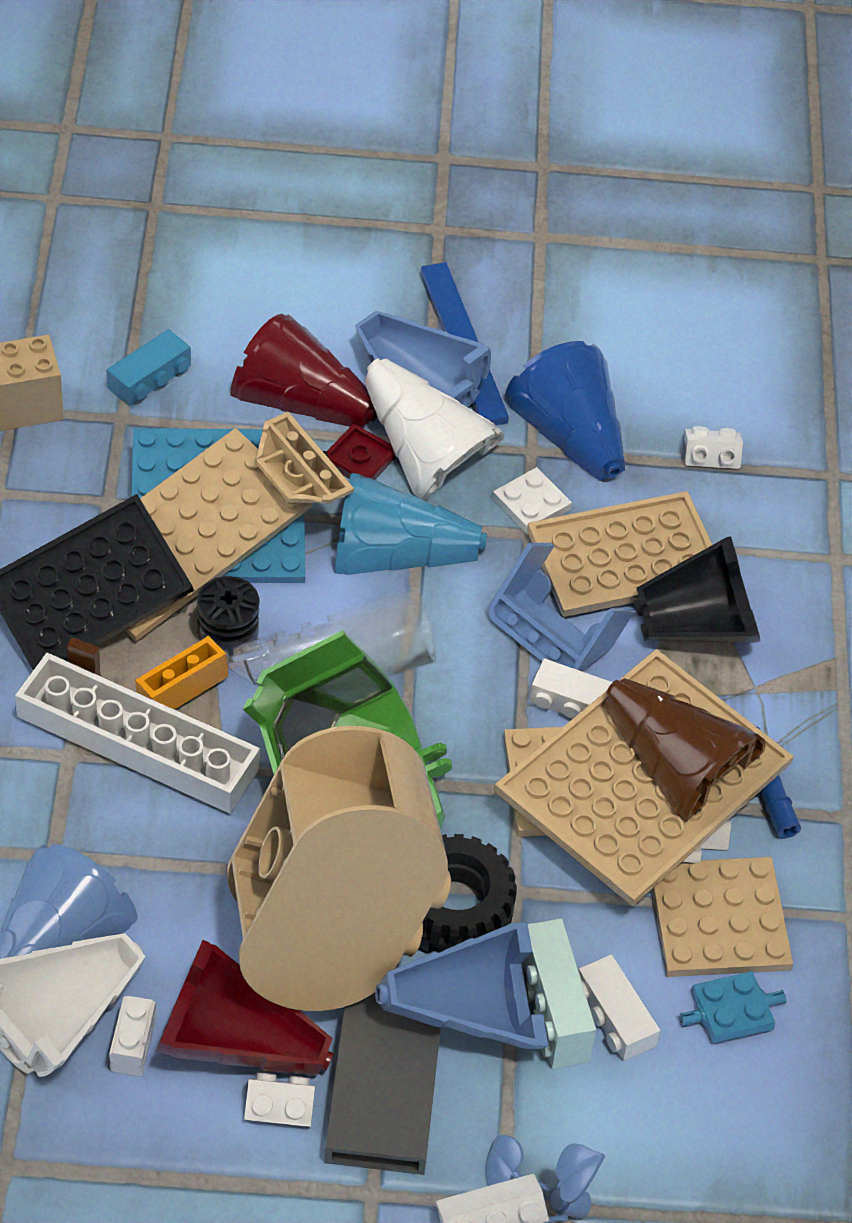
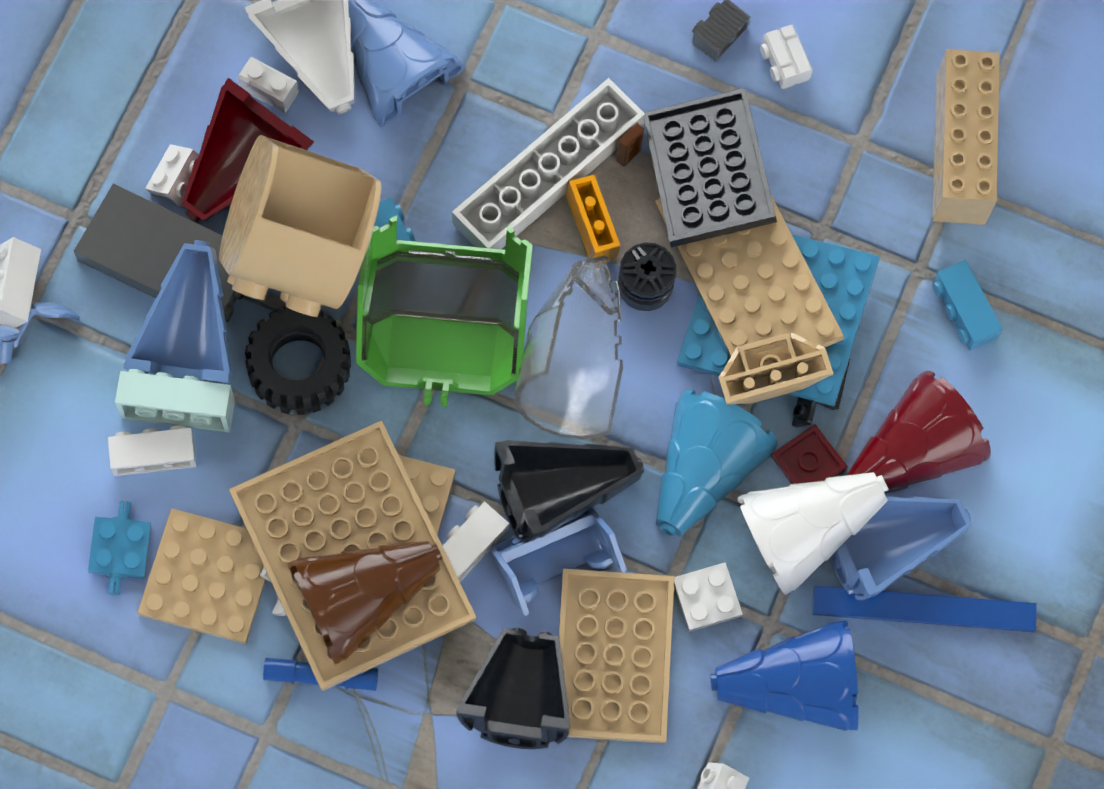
camera: 110 degrees right, 20 degrees up
none -> black cone [494,440,644,543]

